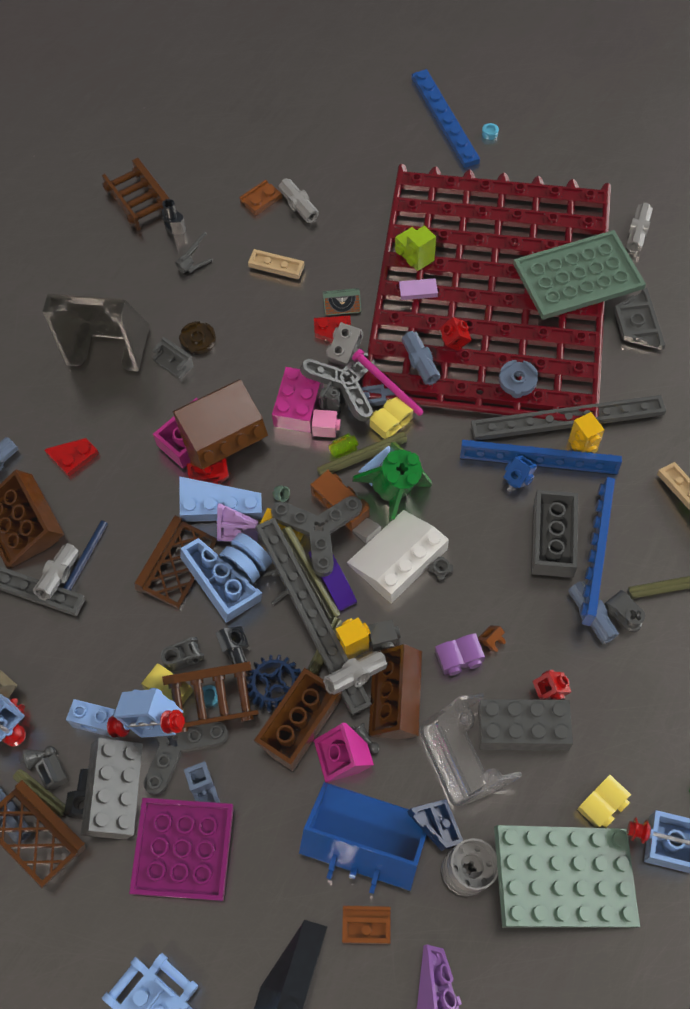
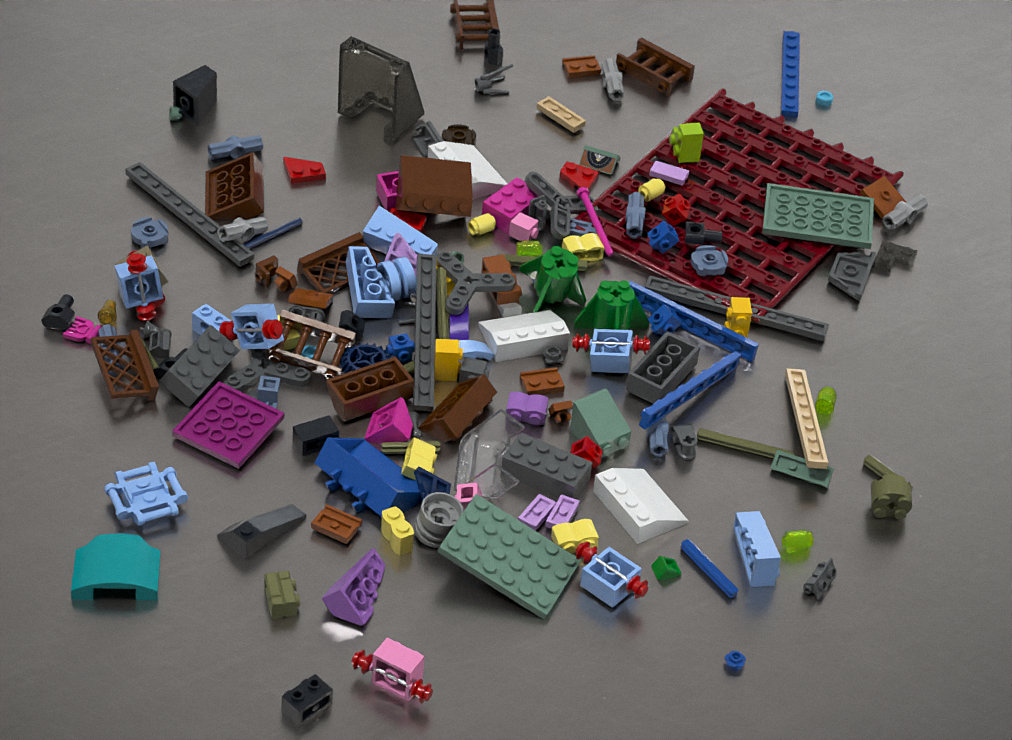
camera: 20 degrees right, 20 degrees down
light grey piece [323,651,387,695] -> none
light grey brick [326,322,364,367] -> none
none -> reddish brown bracket [255,255,278,287]
none -> dark orange tile [274,266,298,292]
none -> dark orange plate [288,288,334,309]
none -> black brick [293,415,339,456]
none -> olive axle [381,441,440,454]
none -> light yellow brick [381,507,414,555]
none -> blue brick [386,333,415,365]
none -> light yellow brick [401,437,437,480]
none -> white slope [428,141,507,200]
none -> bright pink brick [455,483,482,511]
none -> light blue slope [459,340,494,361]
none -> light yellow brick [468,213,496,236]
none -> lavender plate [518,494,556,531]
none -> dark orange plate [520,367,565,395]
none -> lavender plate [545,494,580,529]
none -> sand green slope [570,388,631,457]
none -> light blue brick [572,329,650,373]
none -> green brick [574,280,649,330]
none -> white slope [593,468,689,544]
none -> reddish brown fence [616,37,695,97]
none -> light yellow brick [638,179,665,202]
none -> blue brick [647,220,680,254]
none -> black piece [684,221,722,245]
none -> dark orange plate [860,176,906,219]
none -> clear smoke plate [873,241,918,272]

